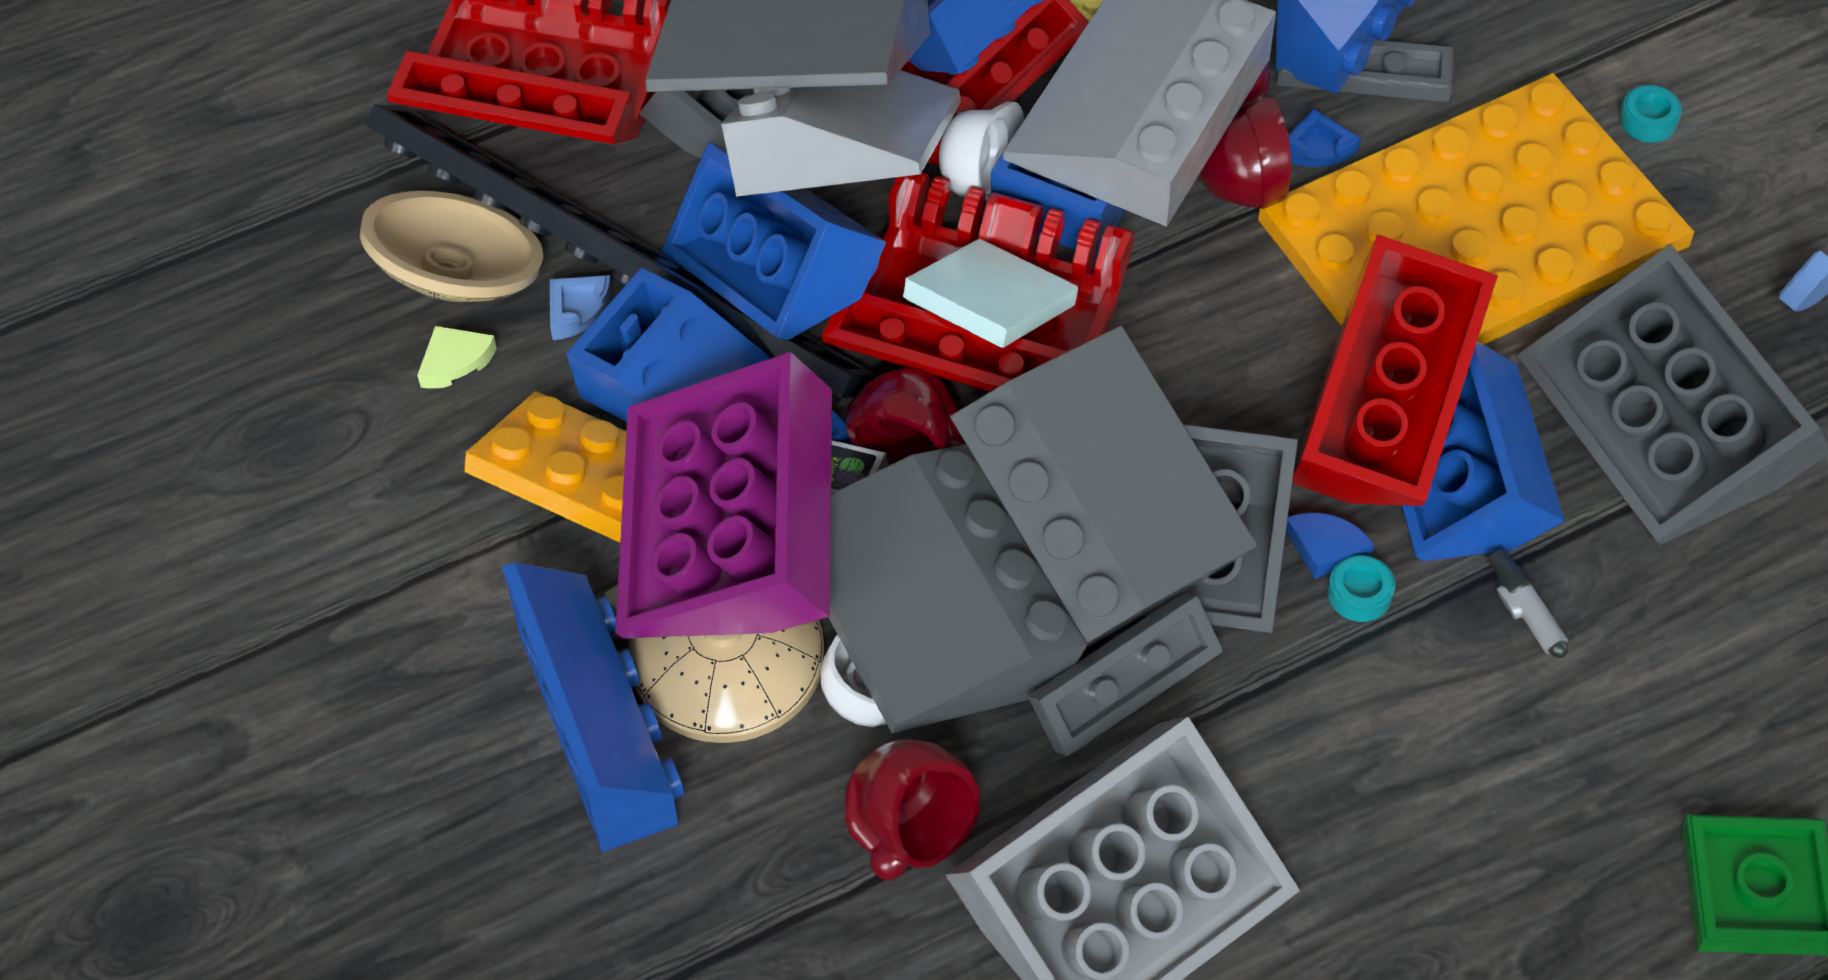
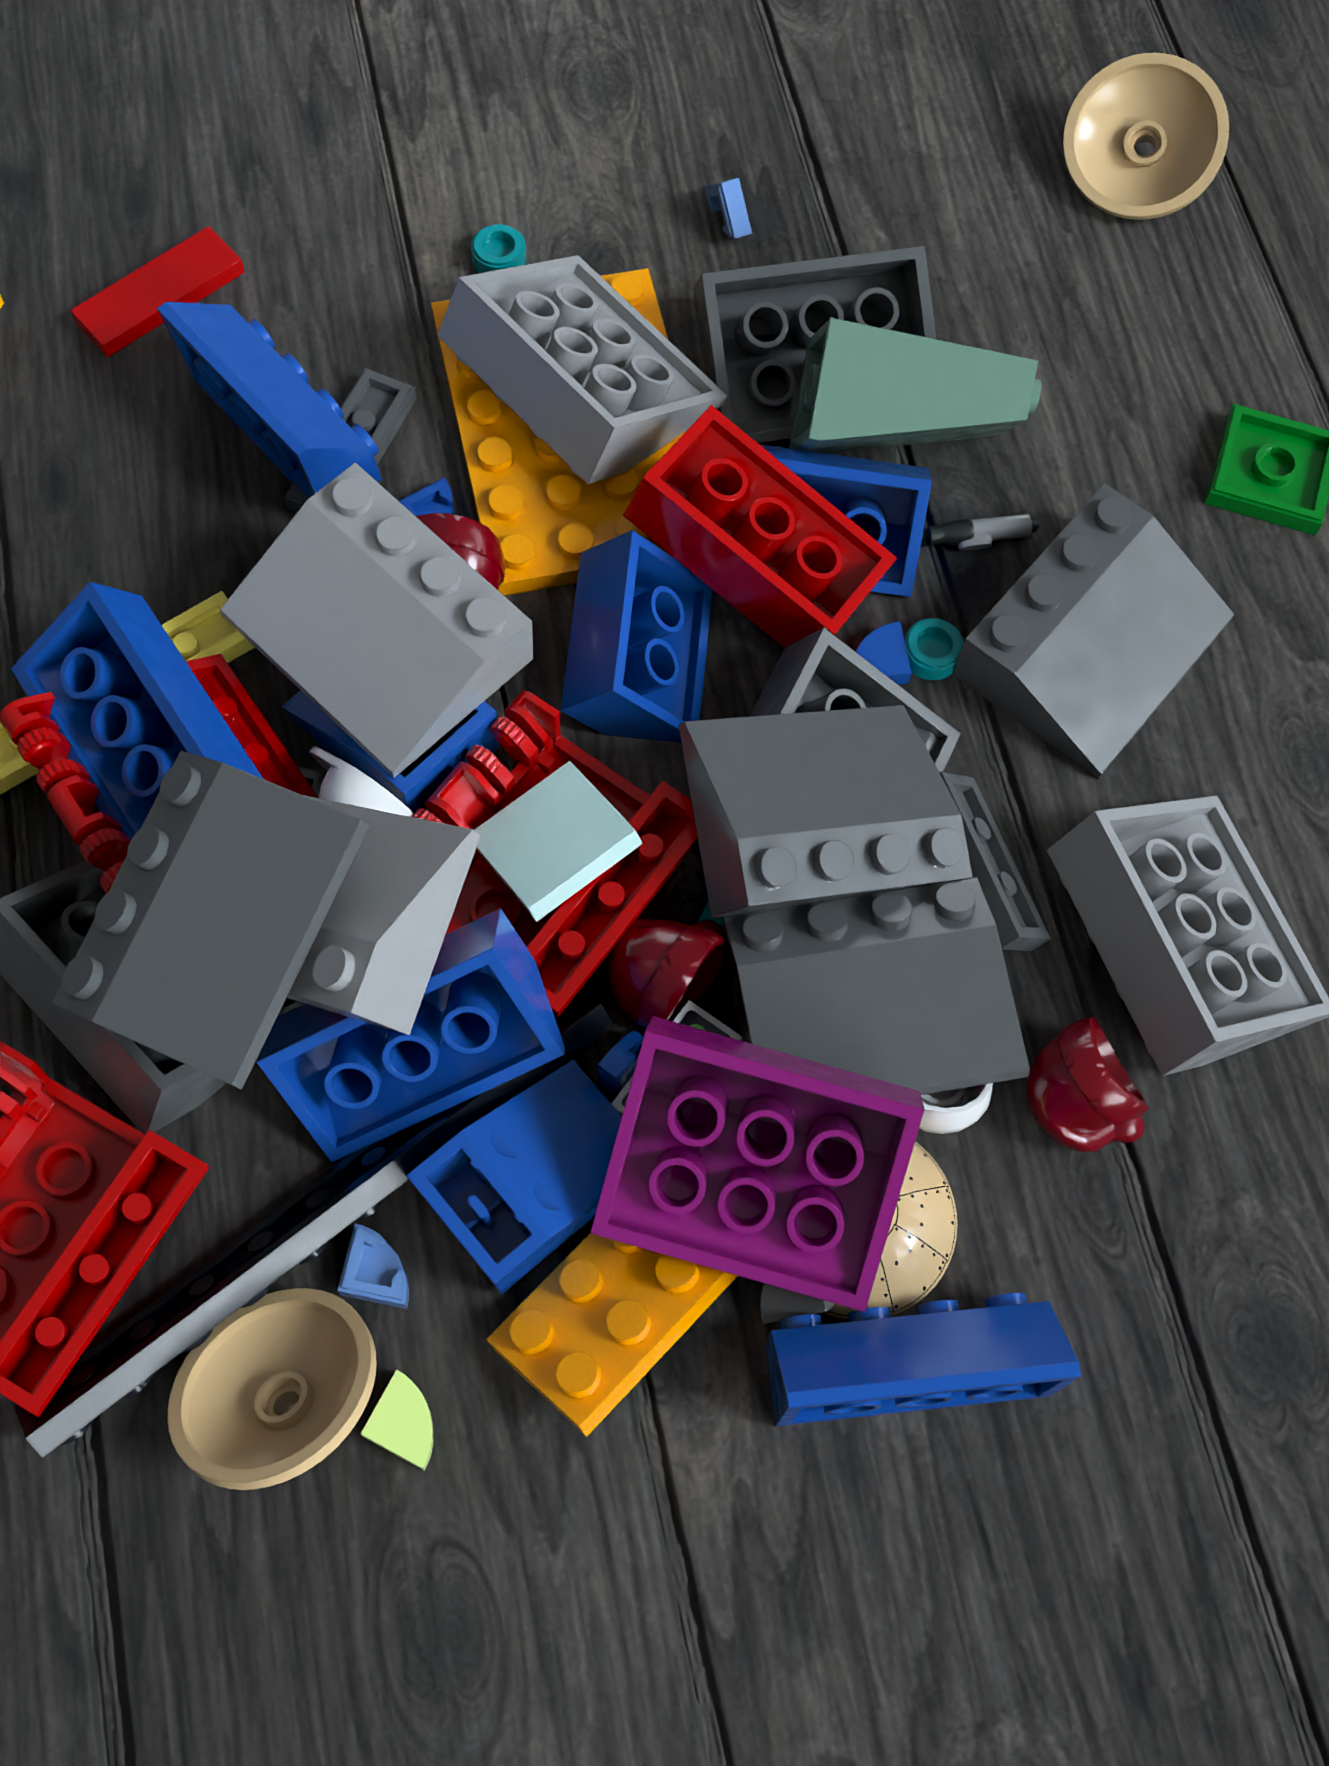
camera: 80 degrees left, 10 degrees up
none -> light grey slope [437,255,728,484]
none -> blue slope [560,530,713,743]
none -> sand green slope [789,318,1041,453]
none -> slope [953,483,1234,779]

